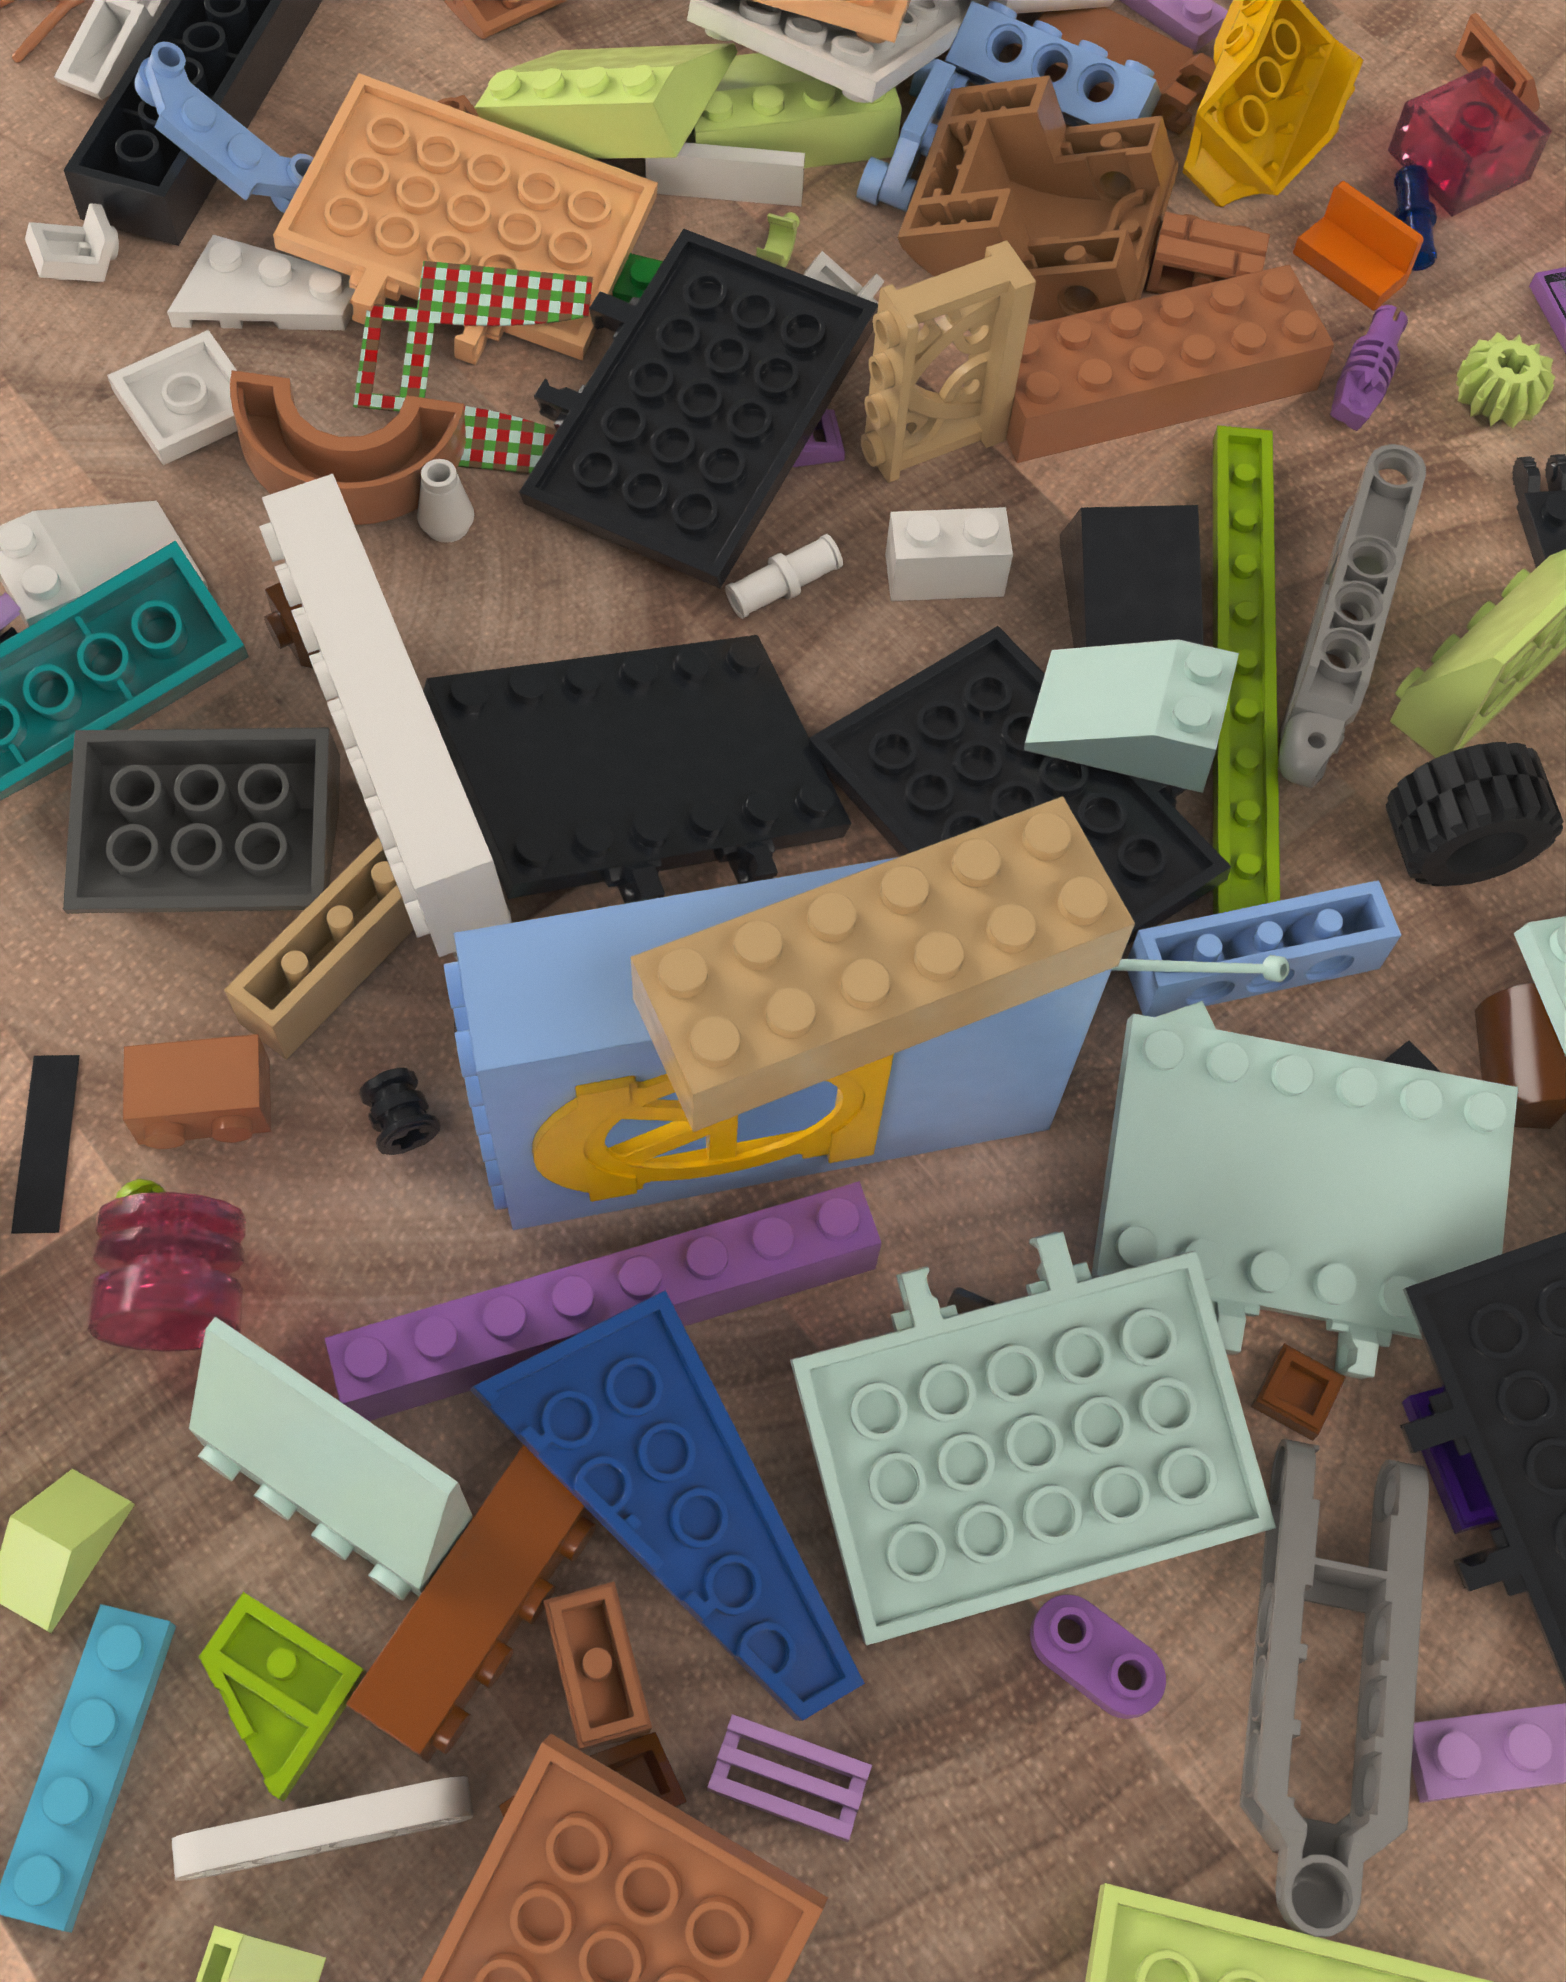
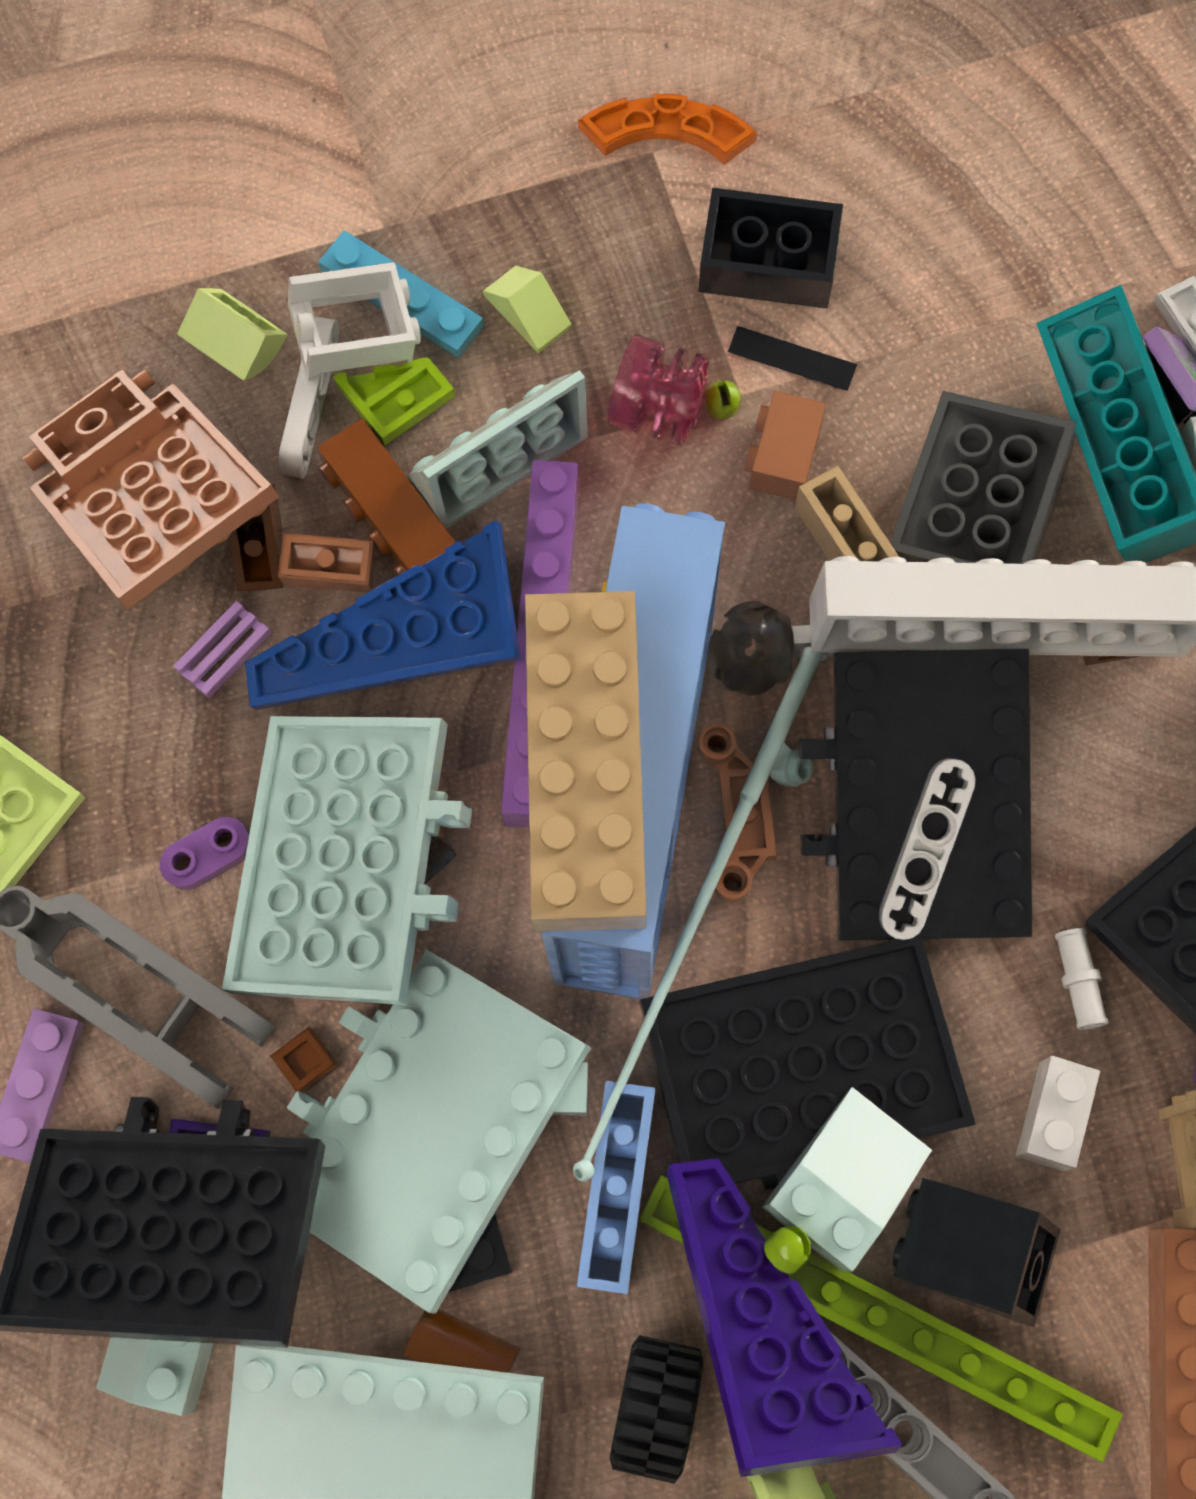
camera: 120 degrees right, 10 degrees up
black bush [359,1067,441,1155] -> none
none -> white window [288,262,421,381]
none -> dark purple wing [666,1158,902,1477]
none -> lime hinge [764,1226,811,1274]
none -> white beam [879,758,976,940]

